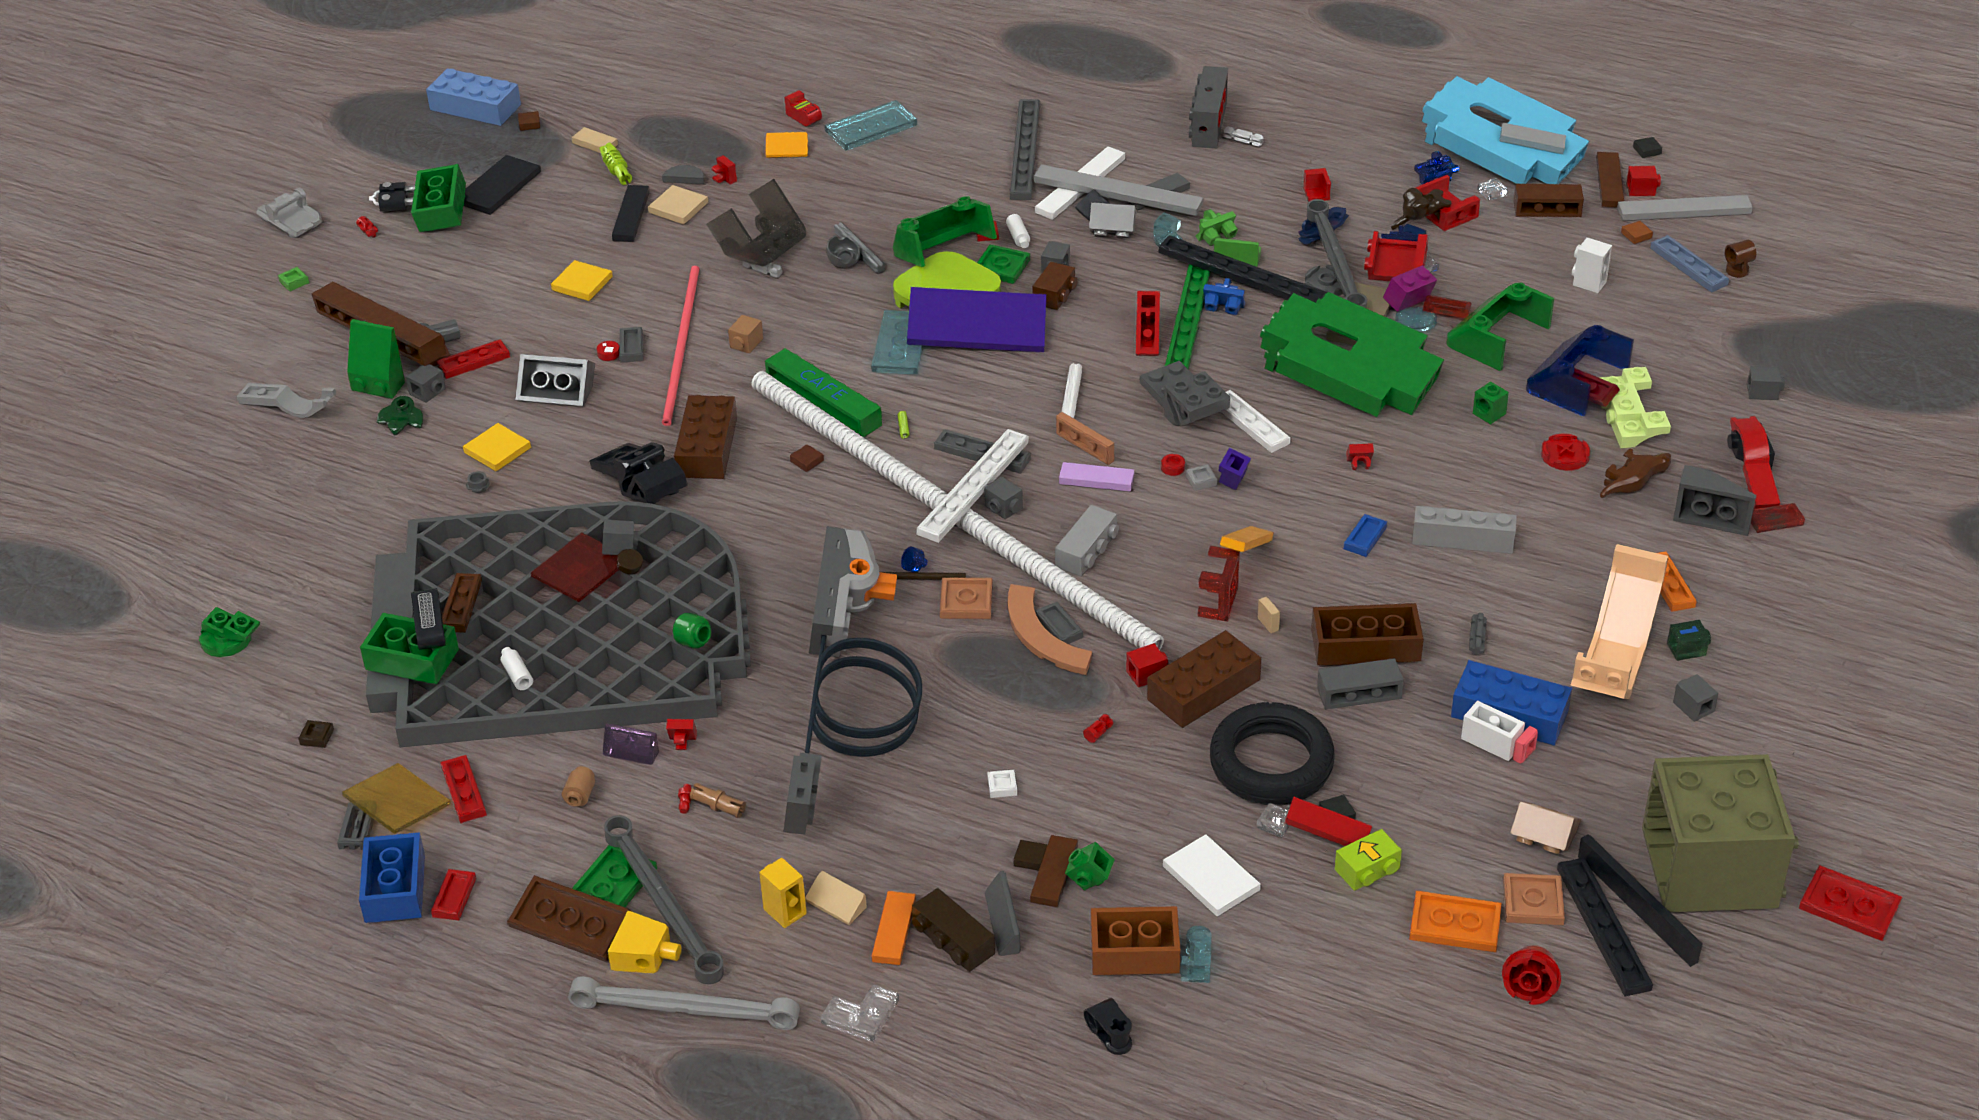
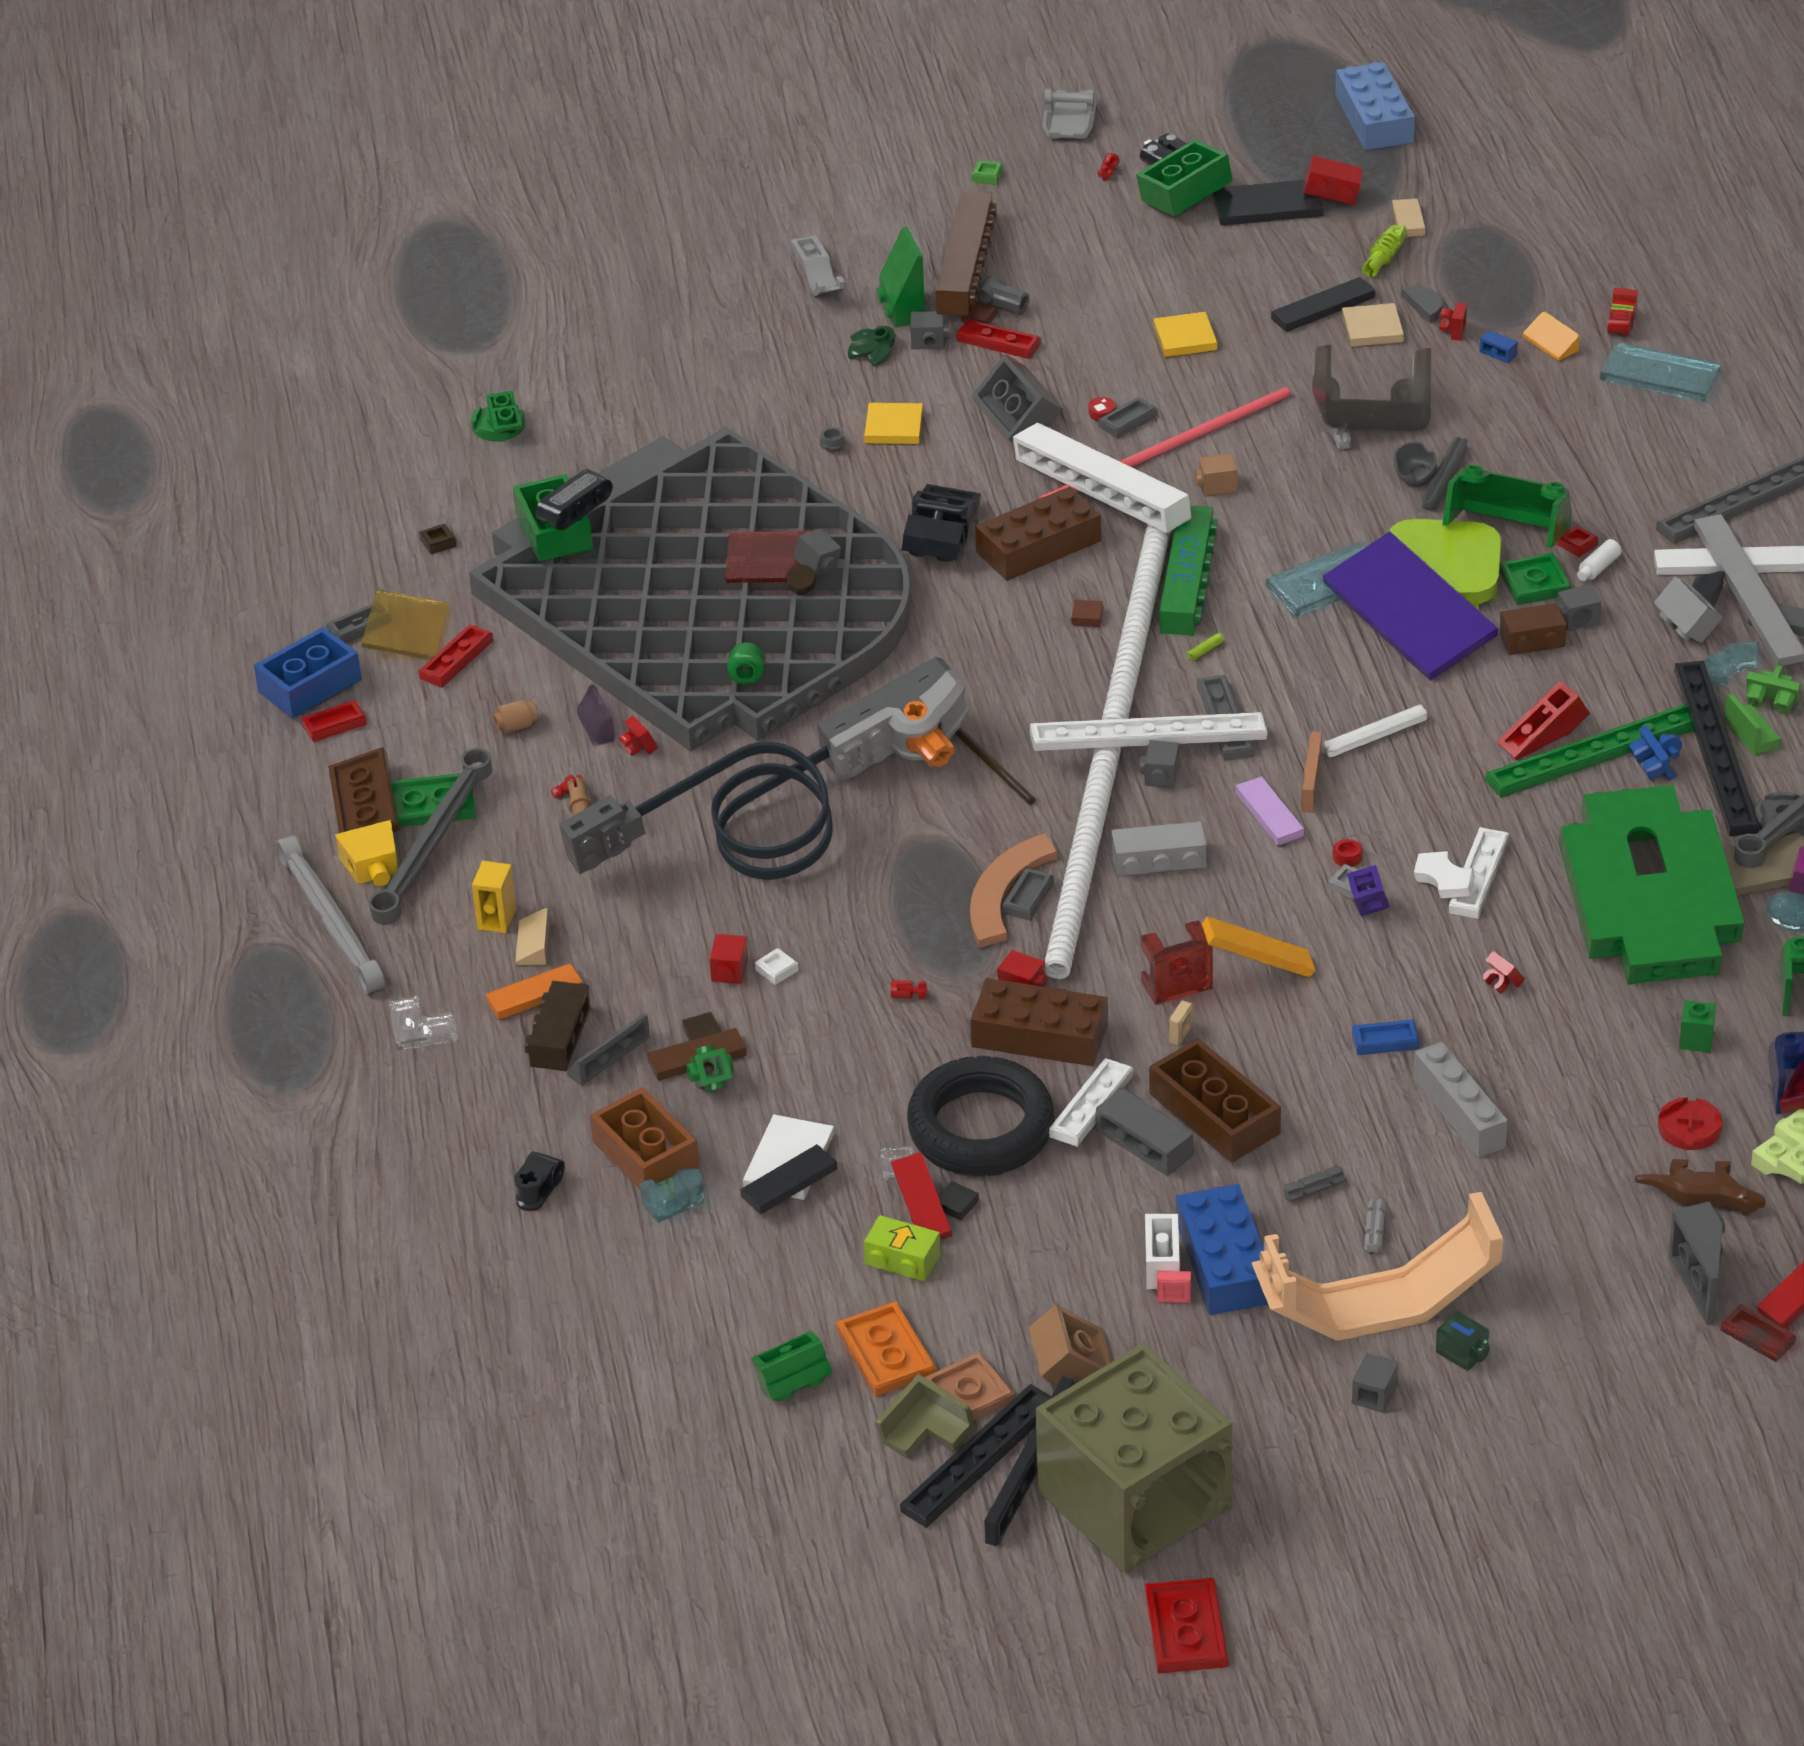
camera: 55 degrees right, 0 degrees up
reddish brown tile [442,573,482,633] -> none
white cylinder [501,647,533,690] -> none
reddish brown tile [518,111,540,131] -> none
clear blue tile [901,546,928,572] -> none
nougat tile [940,578,993,619] -> none
dark grey piece [1140,361,1230,426] -> none
red cone [1502,945,1561,1005] -> none
orange tile [1658,551,1697,612] -> none
none -> red brick [710,934,748,984]
none -> black tile [740,1144,837,1215]
none -> green brick [751,1331,832,1401]
none -> olive panel [875,1374,976,1459]
none -> white brick [1013,422,1191,533]
none -> white tile [1049,1058,1133,1147]
none -> red brick [1304,155,1362,206]
none -> light grey axle [1364,1198,1386,1254]
none -> white tile [1414,851,1475,898]
none -> blue piece [1479,330,1518,363]

